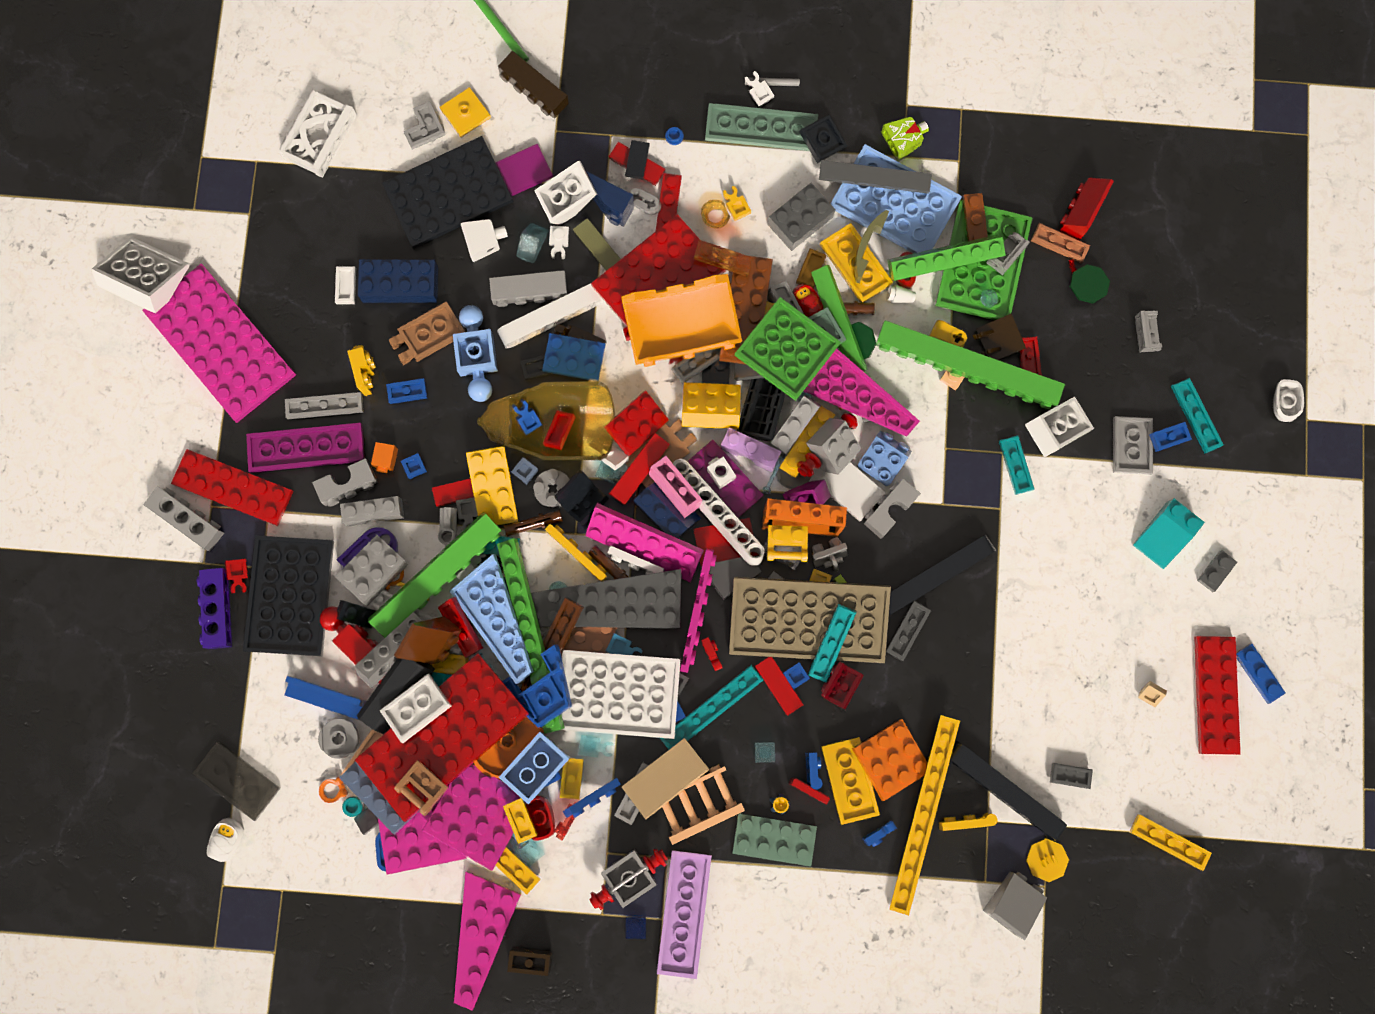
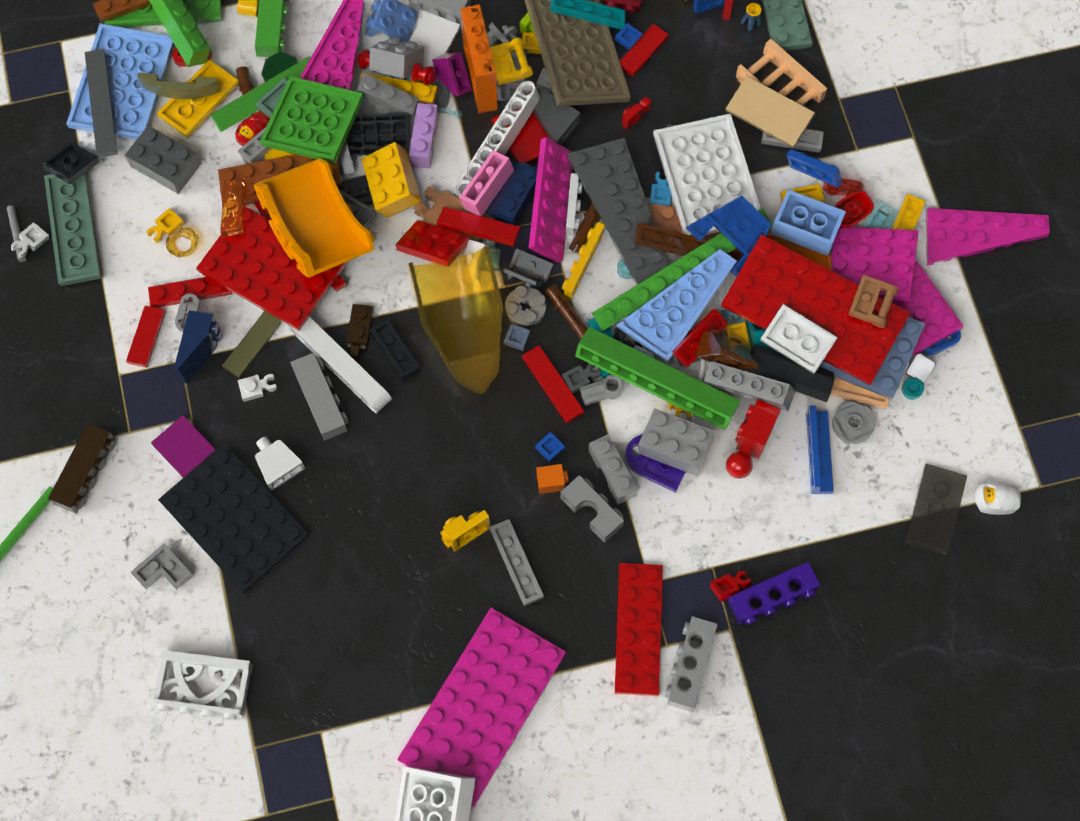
camera: 105 degrees left, 10 degrees down
black plate [243,535,334,657] -> none
magenta plate [246,423,365,473] -> none
orange piece [319,777,348,803] -> none
white tile [335,266,356,304] -> none
black plate [337,600,376,629] -> none
dark blue brick [358,259,438,303] -> none
blue plate [386,378,428,404] -> none
medium nougat tile [389,302,465,365] -> none
yellow plate [439,87,491,137] -> none
light blue brick [453,305,498,402] -> none
yellow plate [466,445,519,525] -> none
yellow plate [503,798,538,844] -> none
dark brown brick [507,947,552,976] -> none
blue plate [512,399,542,435] -> none
clear light blue slope [516,223,548,263] -> none
white slope [534,161,597,225] -> none
blue plate [542,333,606,381] -> none
red tile [543,410,576,450] -> none
clear light blue plate [578,735,614,758] -> none
light grey brick [589,848,668,910] -> none
black tile [625,140,650,180] -> none
clear blue plate [626,917,646,939] -> none
lavender plate [657,850,712,979] -> none
teal tile [660,665,763,750] -> none
blue plate [665,127,684,146] -> none
dark pink wing [680,548,717,673] -> none
magenta plate [687,439,764,518] -> none
white brick [707,457,736,489] -> none
clear light blue plate [755,742,775,763] -> none
pearl gold tile [796,248,827,289] -> none
lime torso [881,117,929,162] -> none
white cone [887,284,916,303] -> none

